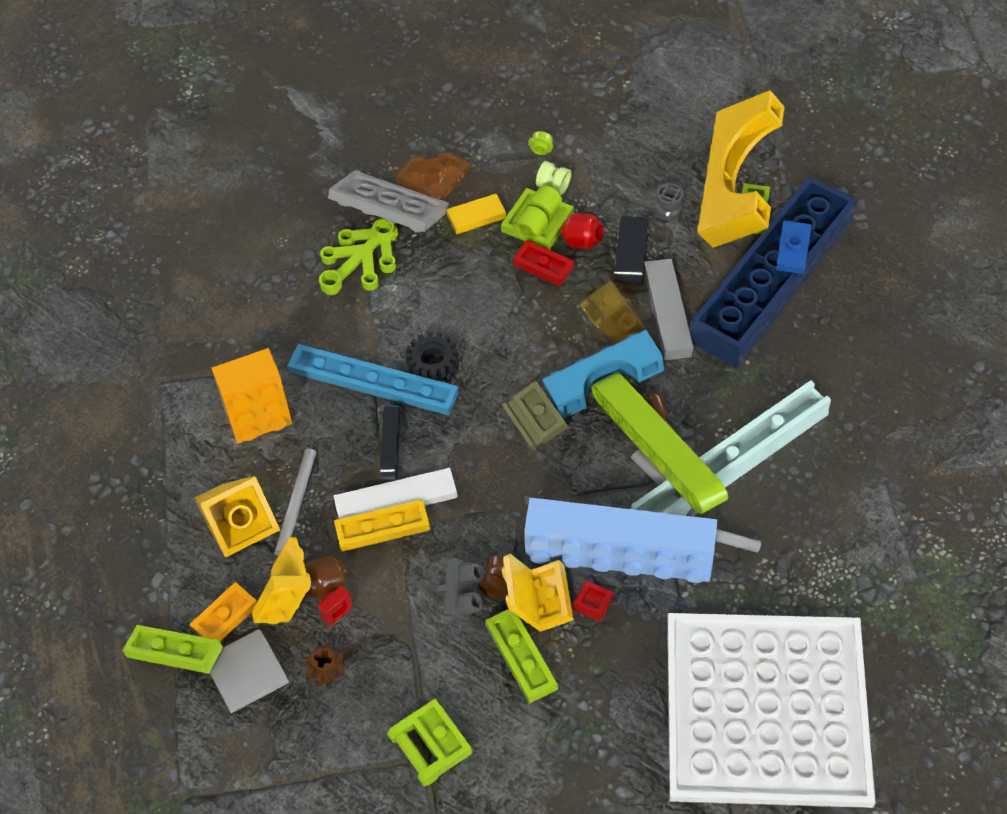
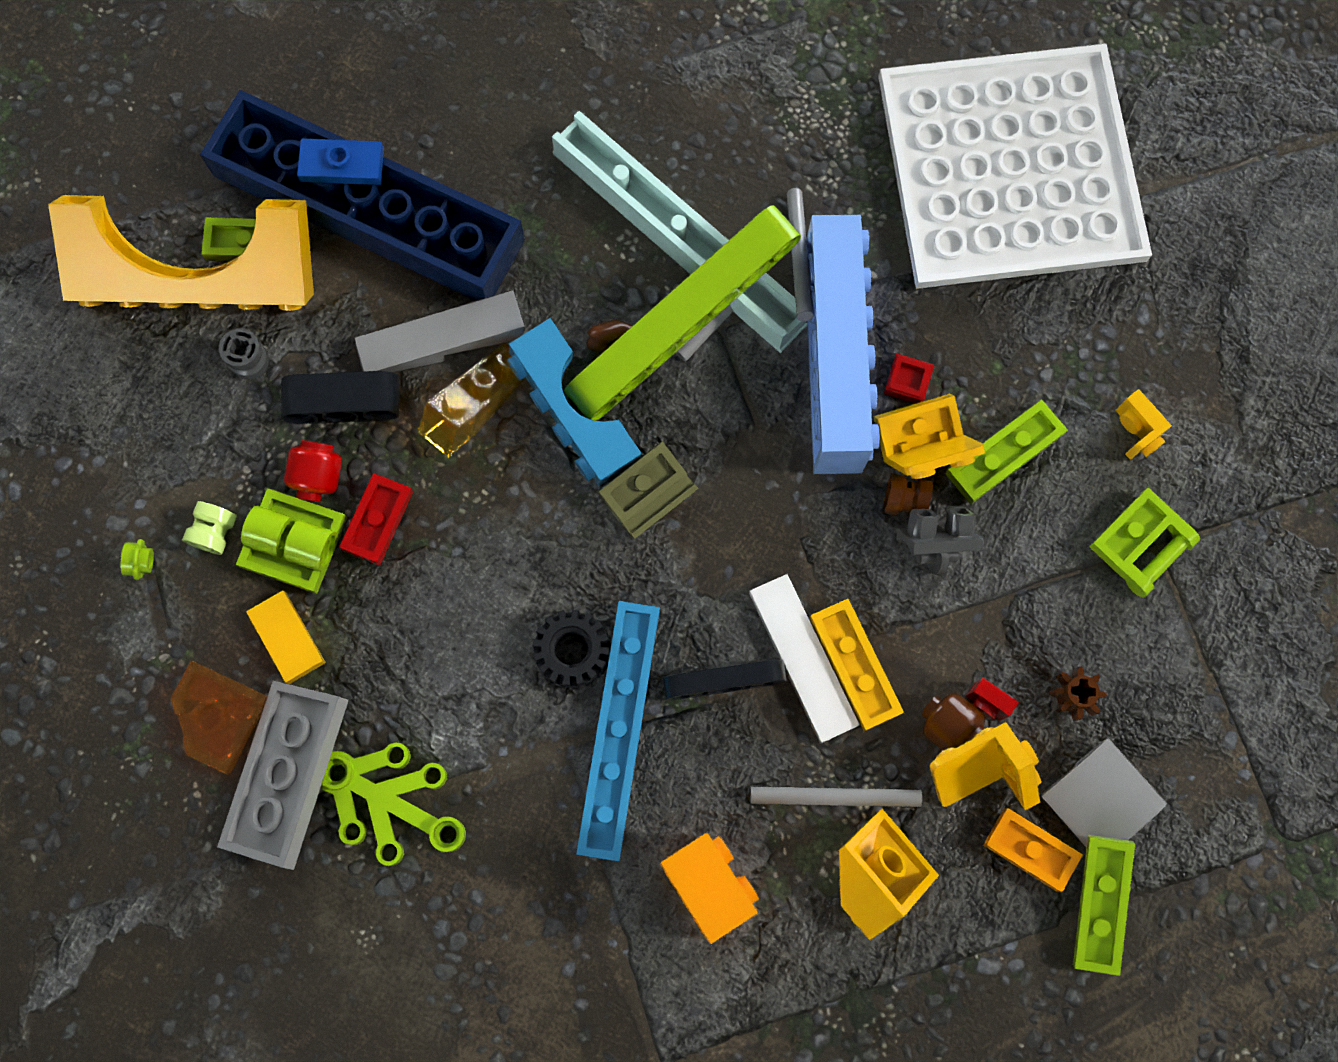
camera: 105 degrees left, 20 degrees up
none -> yellow bracket [1115,389,1172,460]

